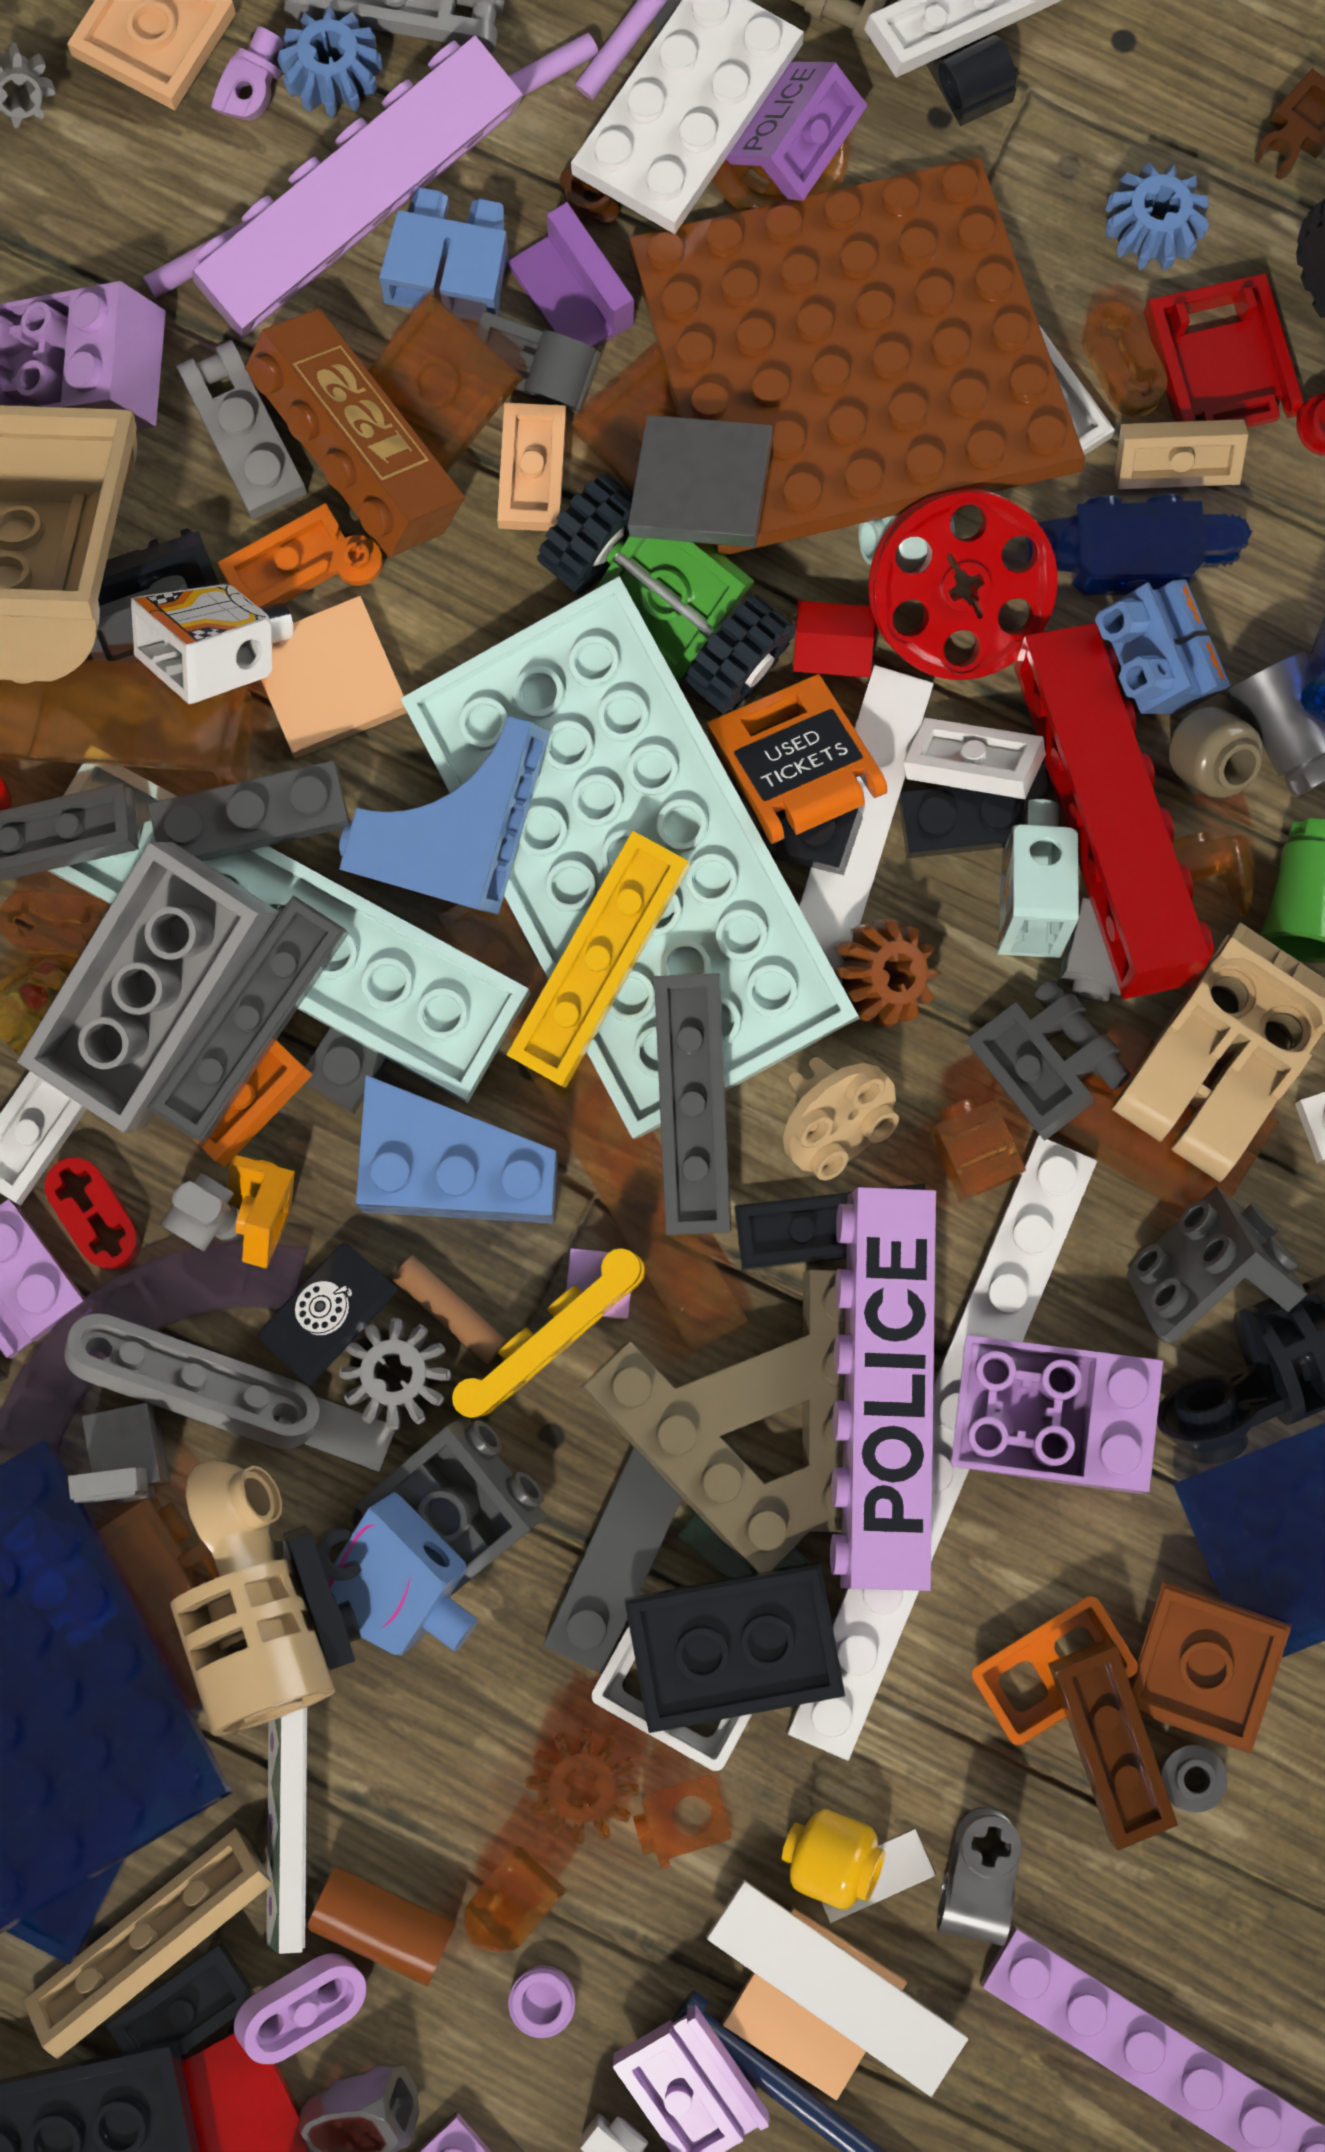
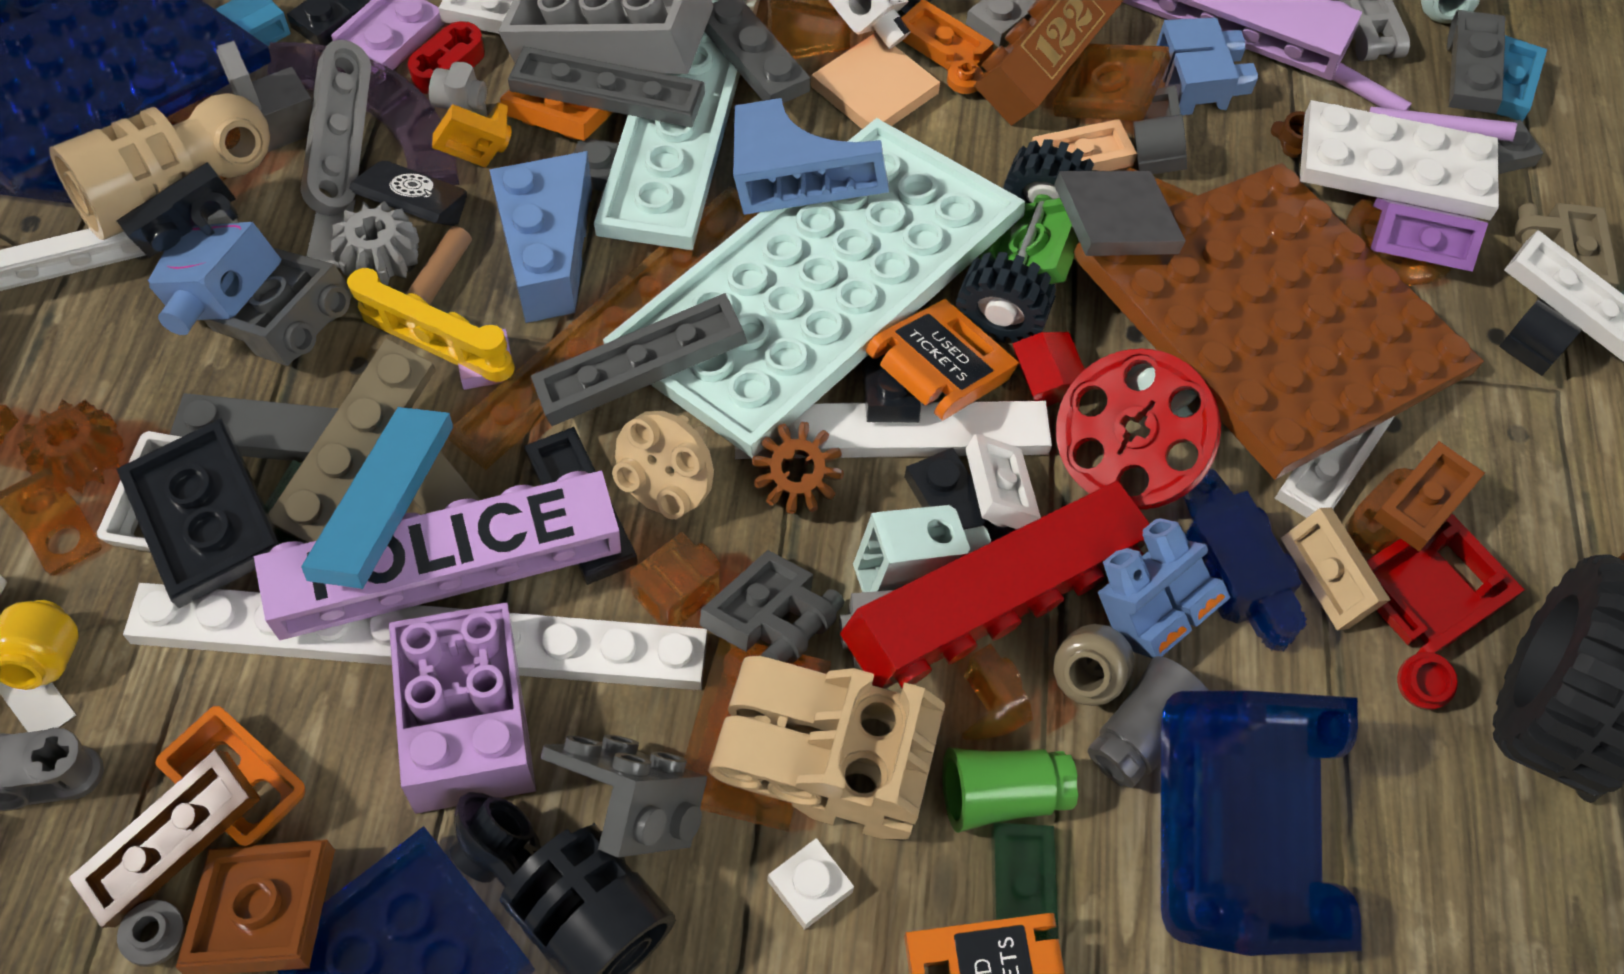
camera: 70 degrees right, 20 degrees down
medium lavender panel [507,202,634,349] -> none
yellow plate [507,830,691,1088] -> none
medium blue gear [1105,161,1209,272] -> none
none -> dark azure tile [301,407,453,589]
none -> dark orange plate [1373,441,1485,552]

